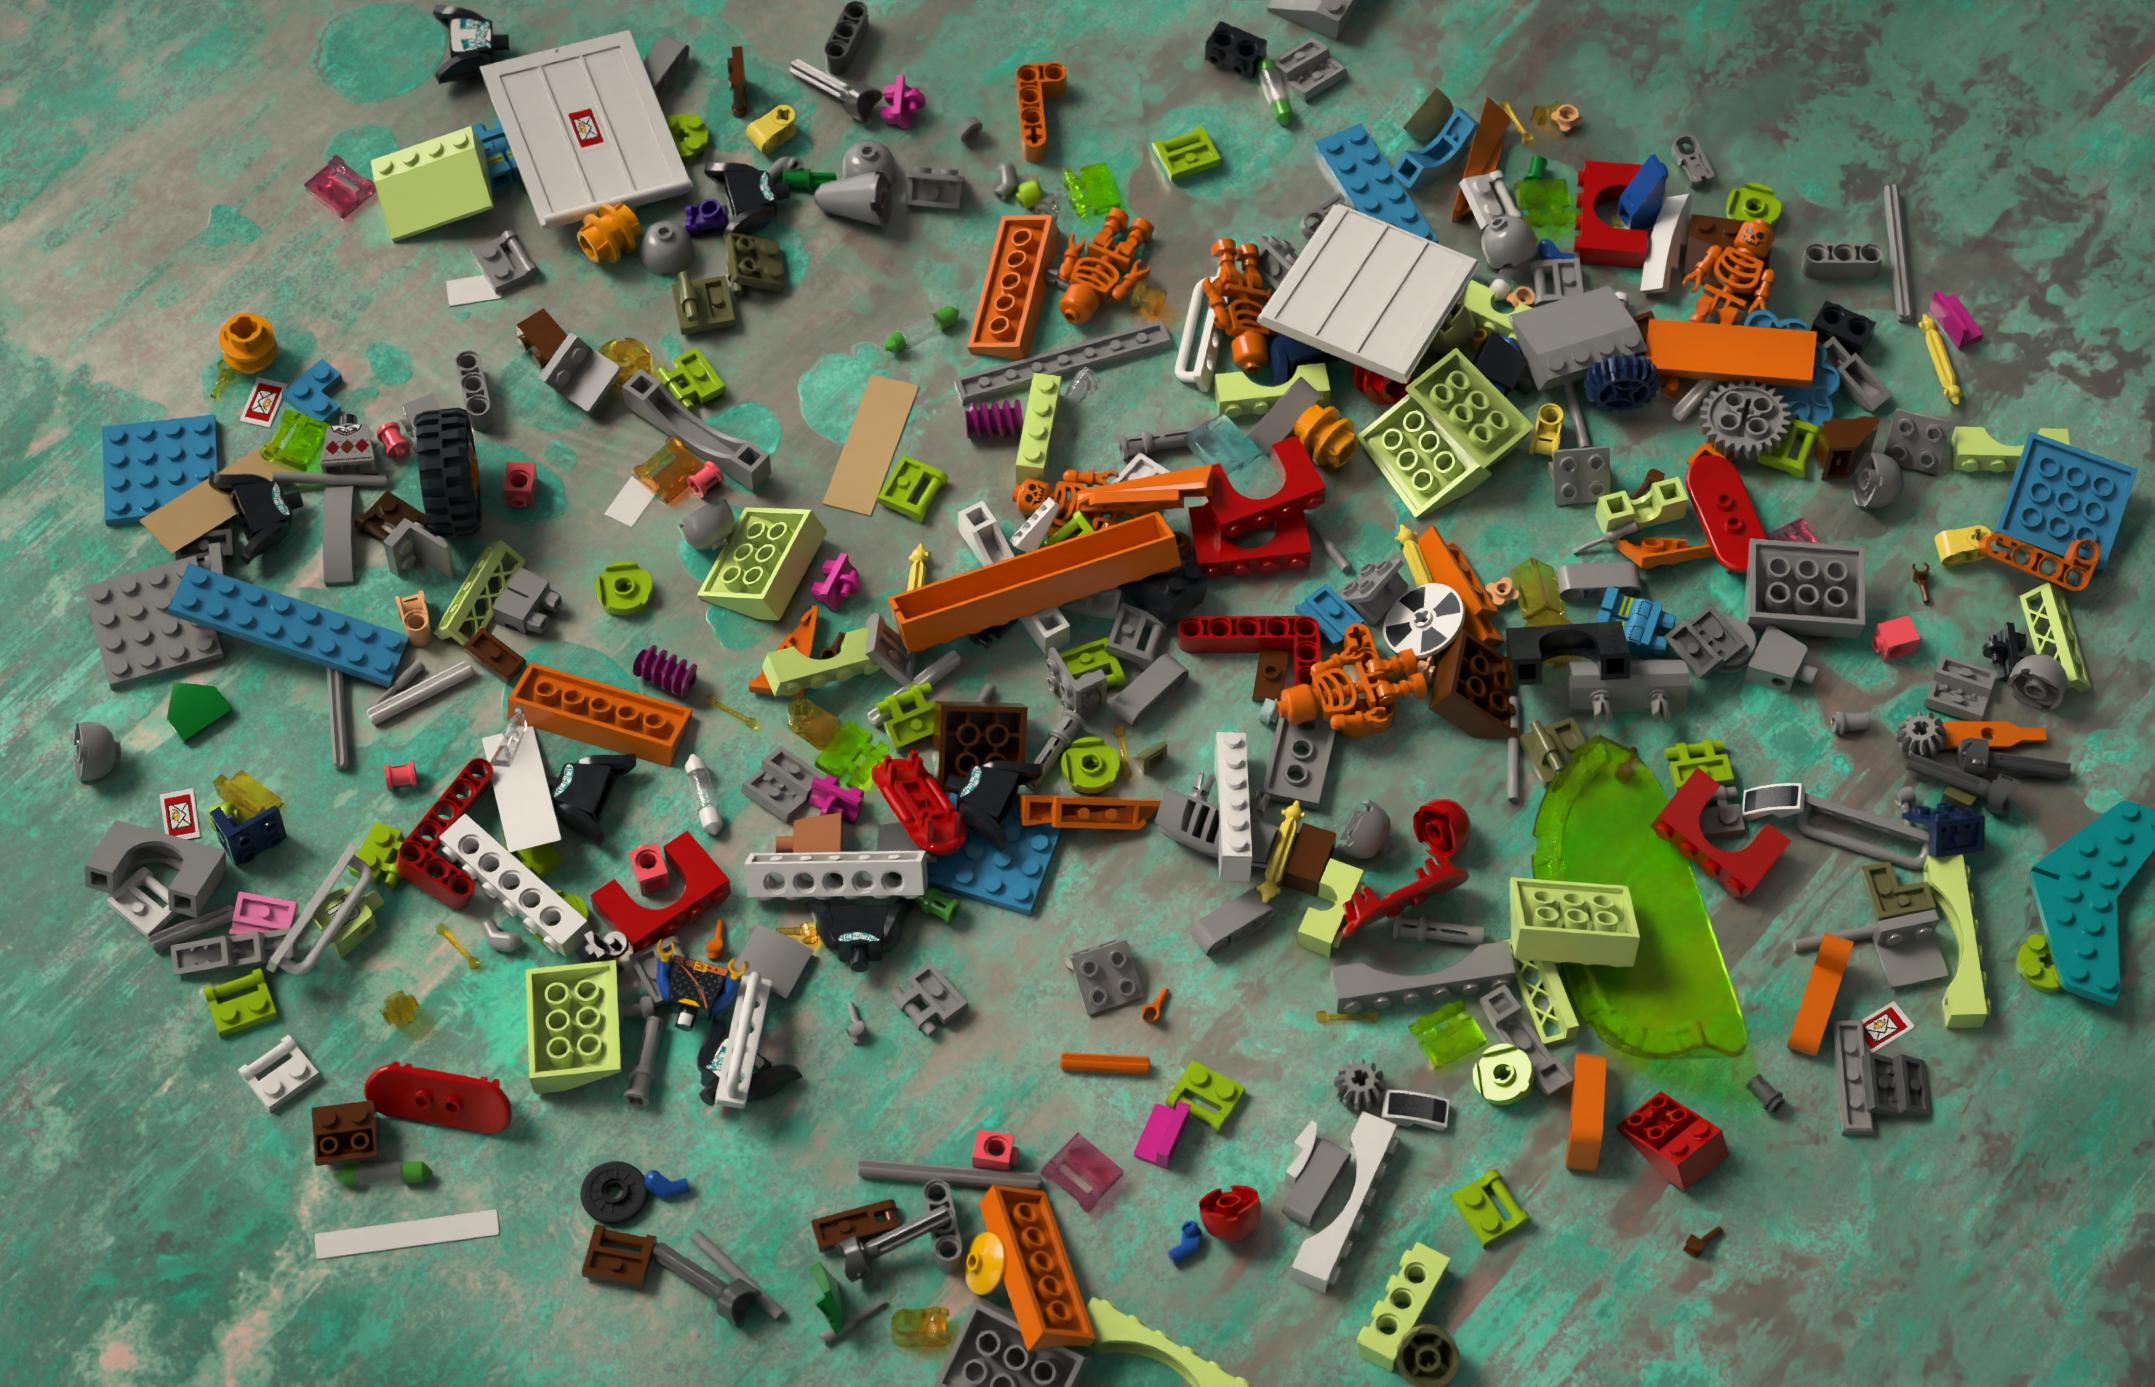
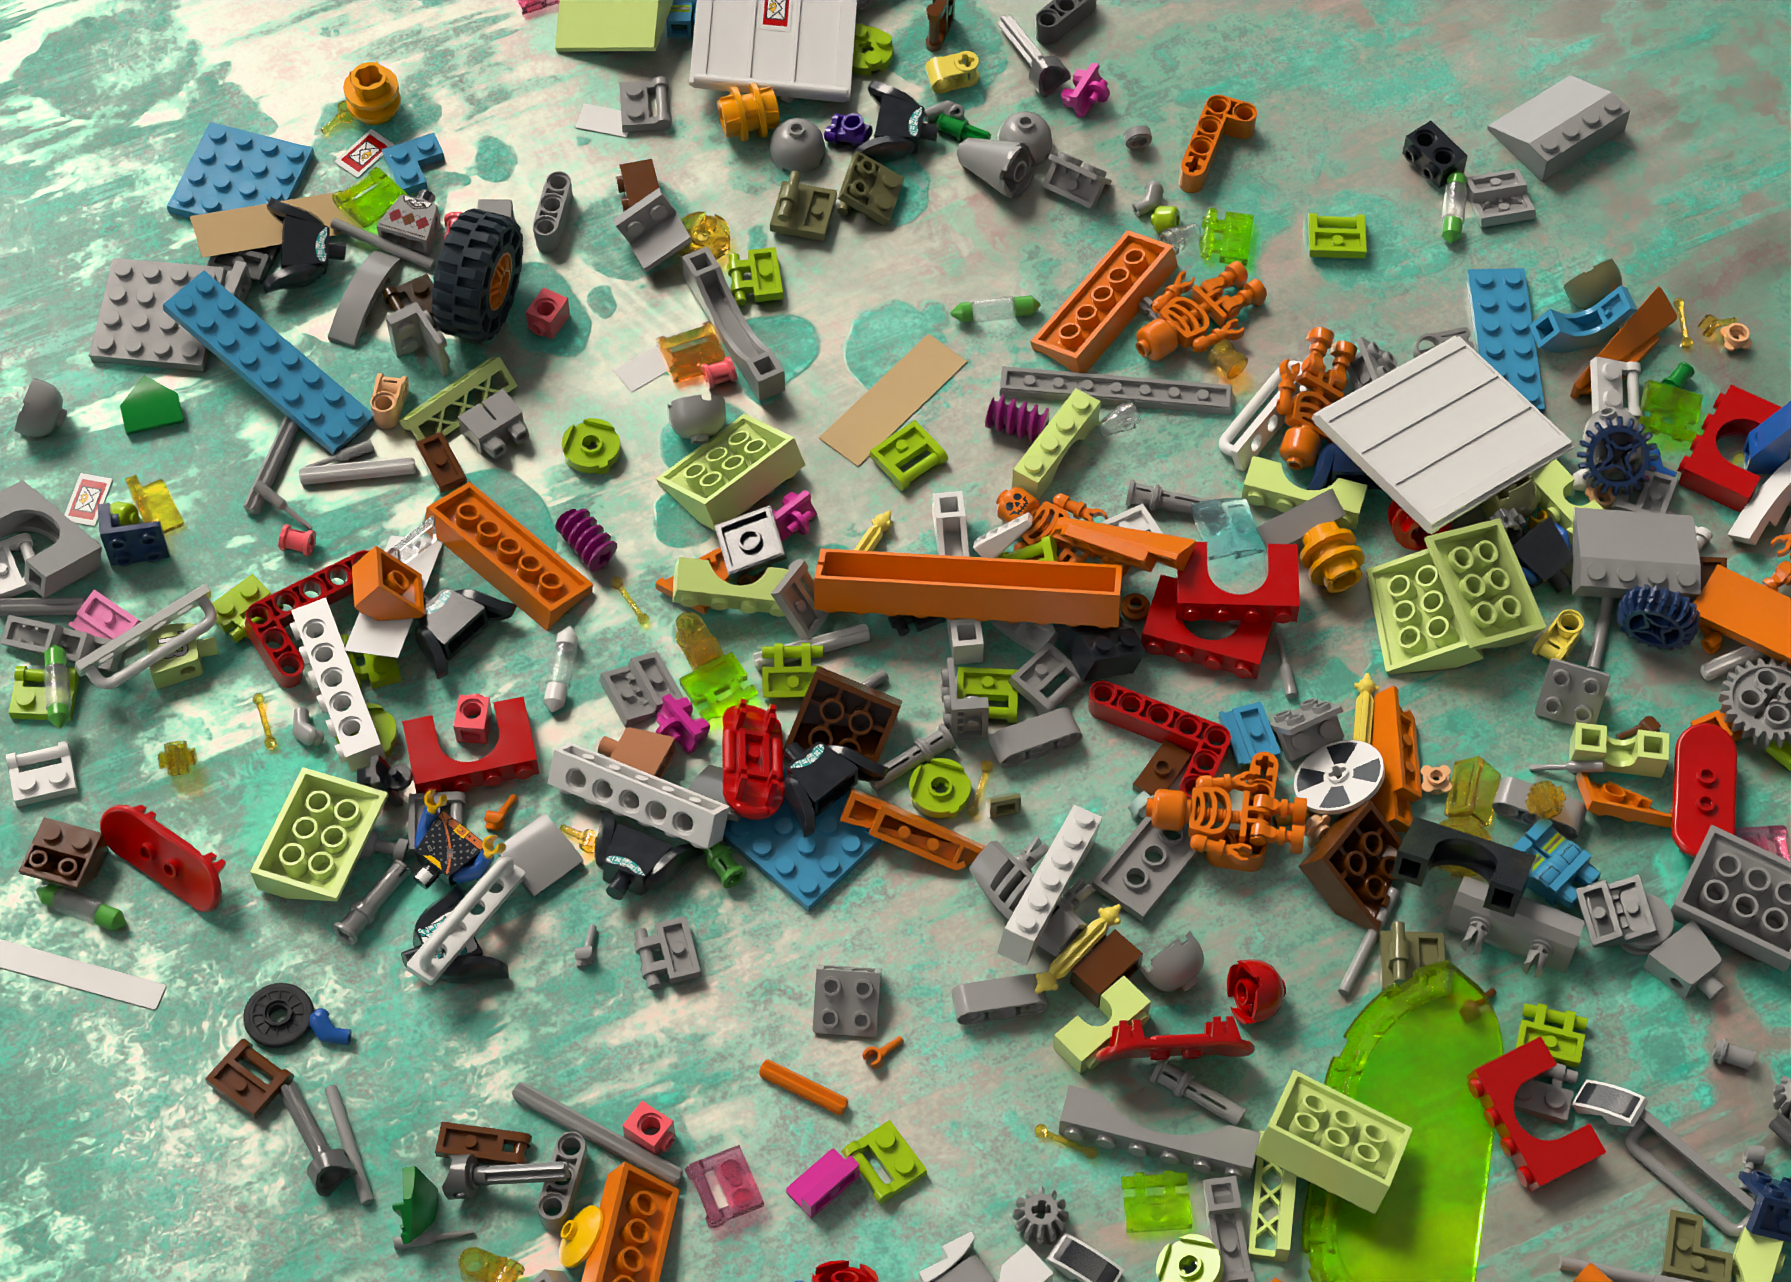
camera: 25 degrees right, 0 degrees up
none -> piece [44,645,71,729]
none -> light grey piece [253,480,313,530]
none -> orange slope [352,546,425,621]
none -> tile [715,505,787,579]
none -> dark grey gear [1489,507,1527,544]
none -> clear yellow gear [1525,781,1567,820]
none -> dark blue gear [1576,416,1659,496]

